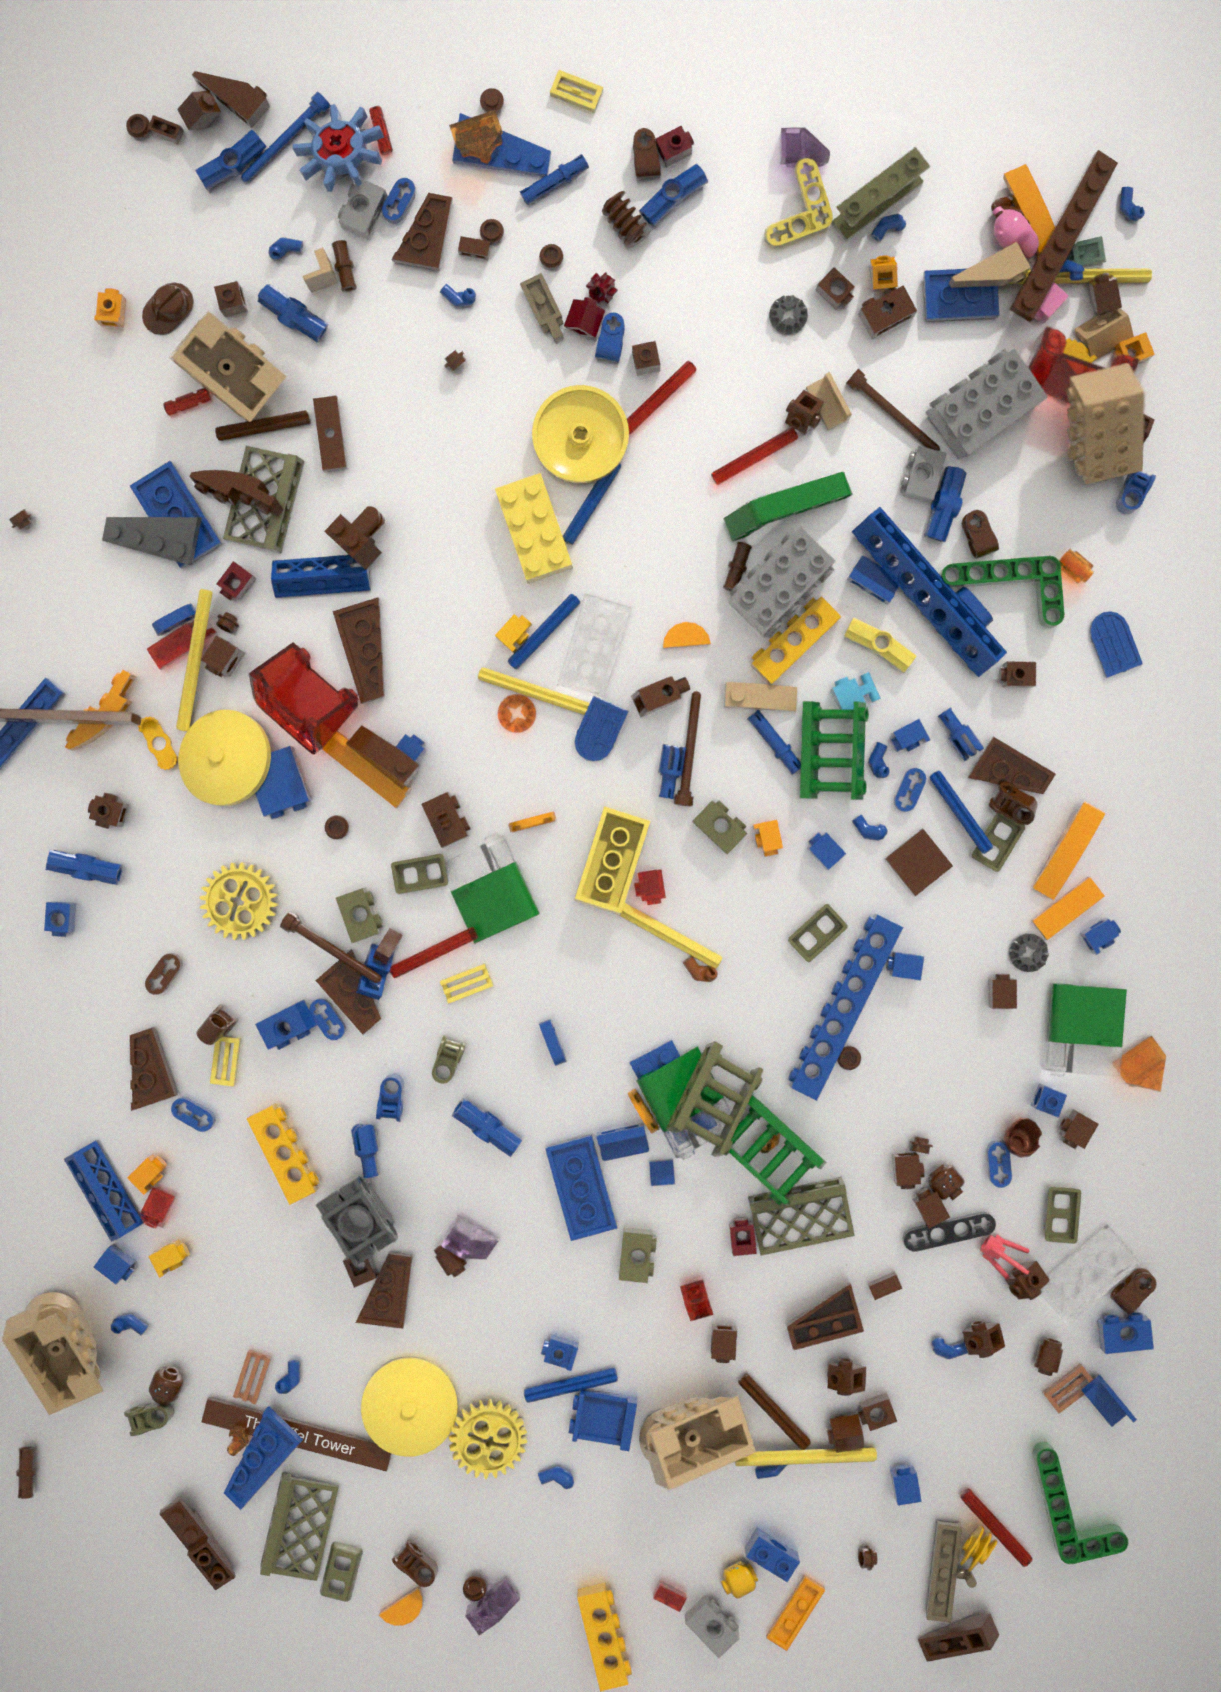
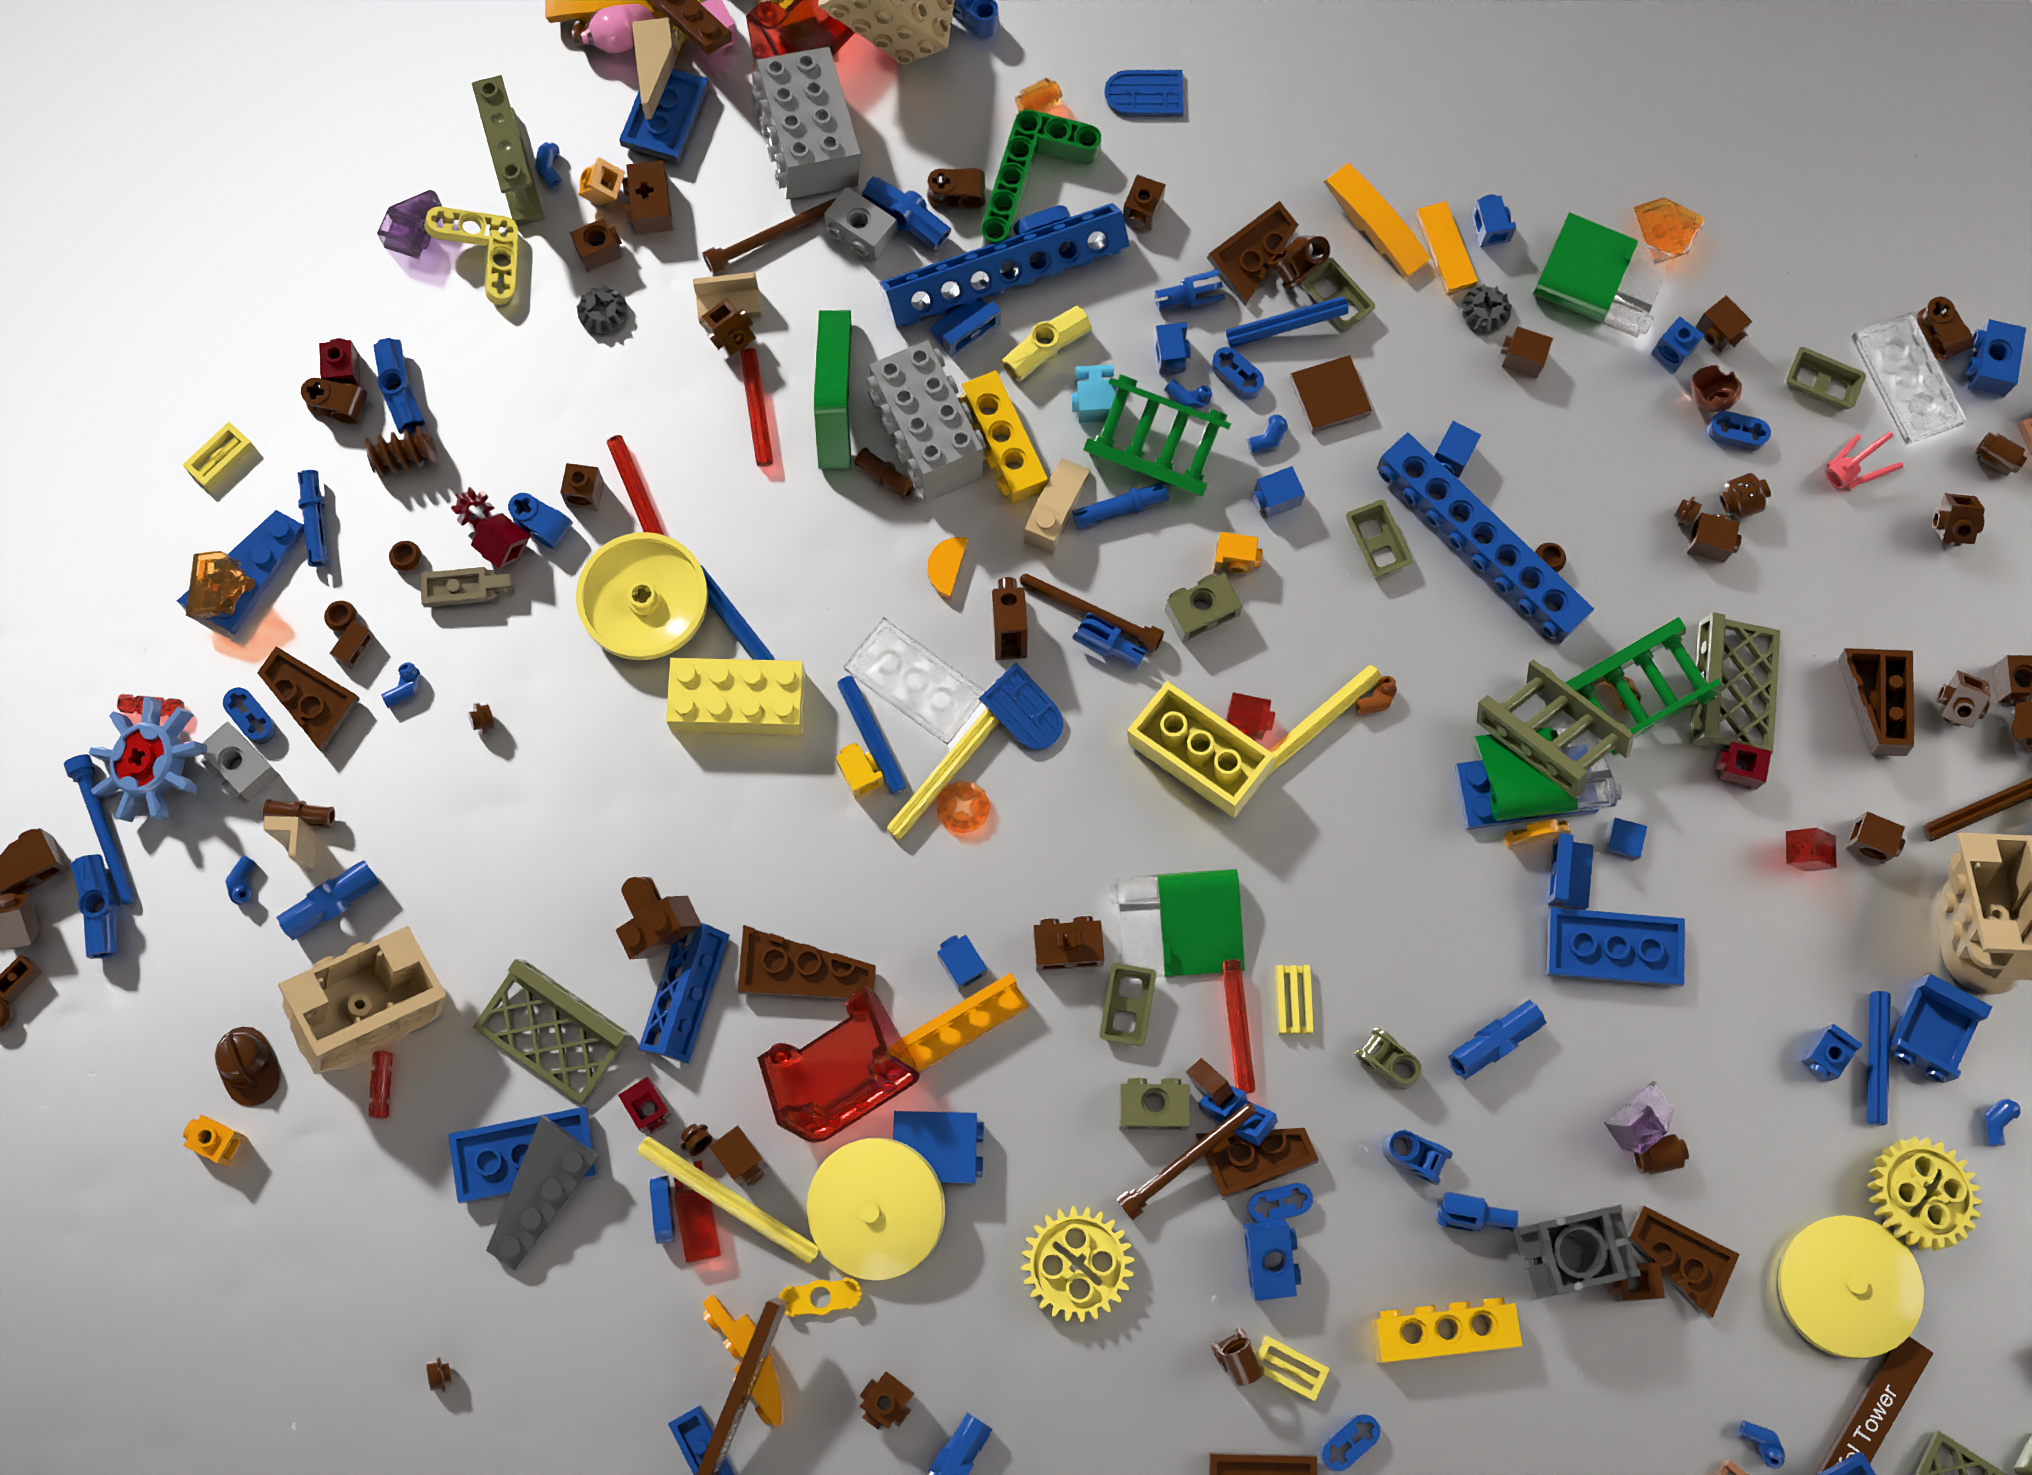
camera: 70 degrees left, 15 degrees down
reddish brown beam [145,953,183,995] -> none
reddish brown slope [189,470,284,517] -> none
reddish brown brick [214,281,248,317] -> none
reddish brown axle [215,410,310,441] -> none
reddish brown tile [313,395,347,472] -> none
reddish brown plate [325,815,349,839] -> none
reddish brown slope [346,725,419,790] -> none
reddish brown plate [480,88,504,113] -> none
light orange tile [508,812,556,832] -> none
blue beam [539,1019,567,1066] -> none
olive brick [619,1228,657,1283] -> none
reddish brown piece [867,1272,903,1300] -> none
black beam [902,1212,996,1252] -> none
reddish brown brick [912,1188,950,1228] -> none
blue arm [932,1338,968,1359] -> none
reddish brown brick [1005,1261,1050,1300] -> none

